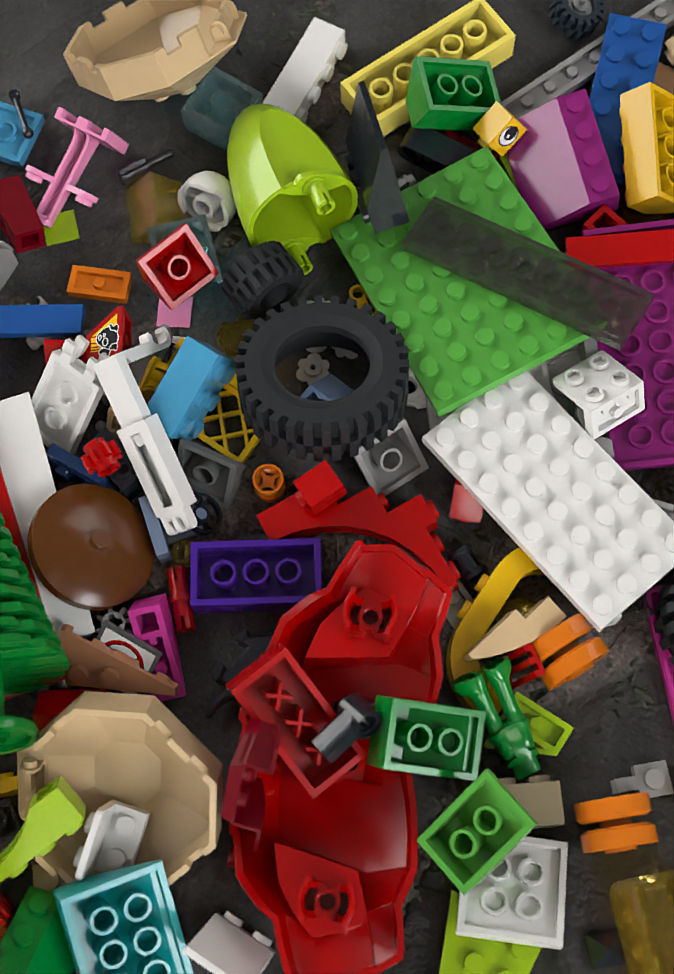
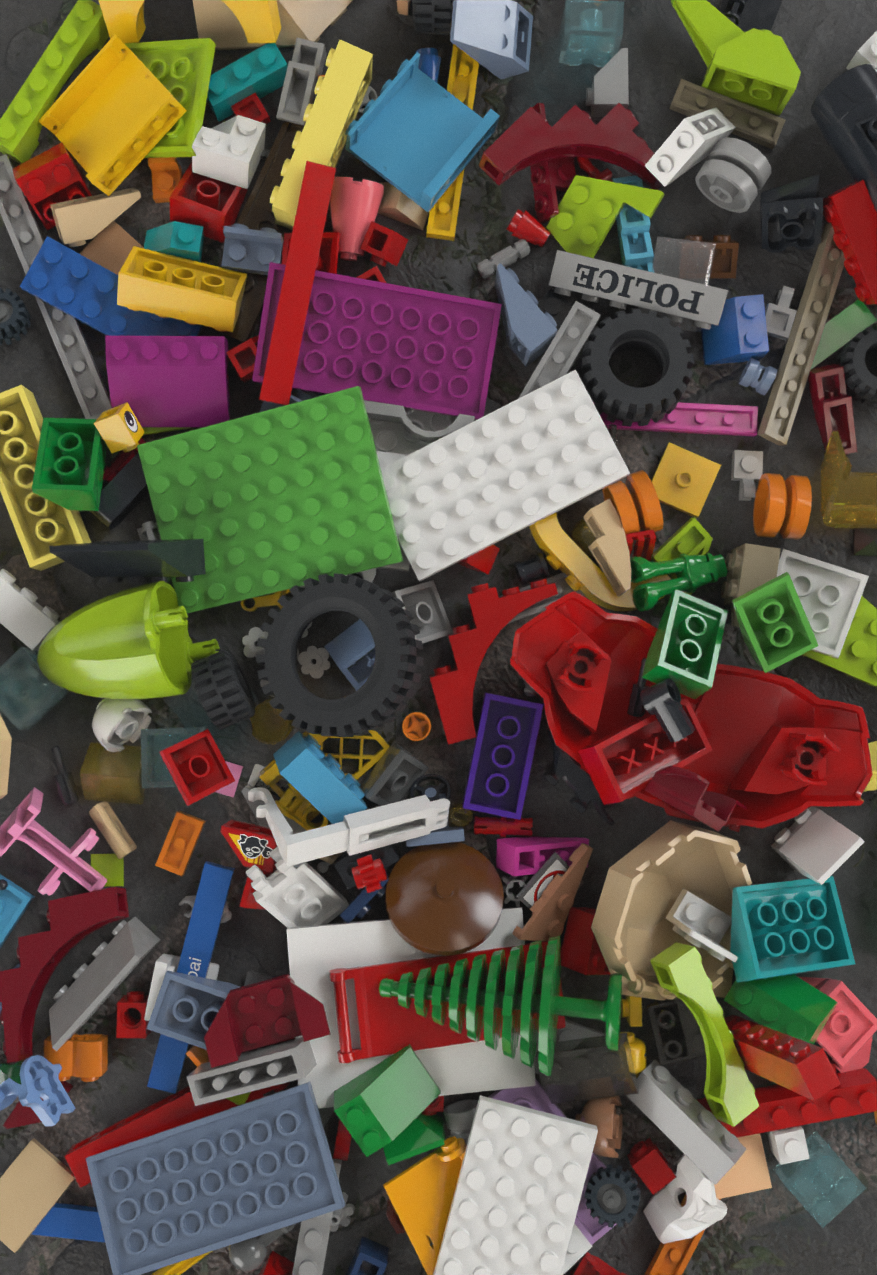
camera: 85 degrees left, 15 degrees up
red brick [293,460,347,515] -> none
clear smoke plate [401,196,654,351] -> none
white bracket [553,350,645,439] -> none
none -> tan slope [89,801,137,859]
none -> yellow plate [651,442,721,518]

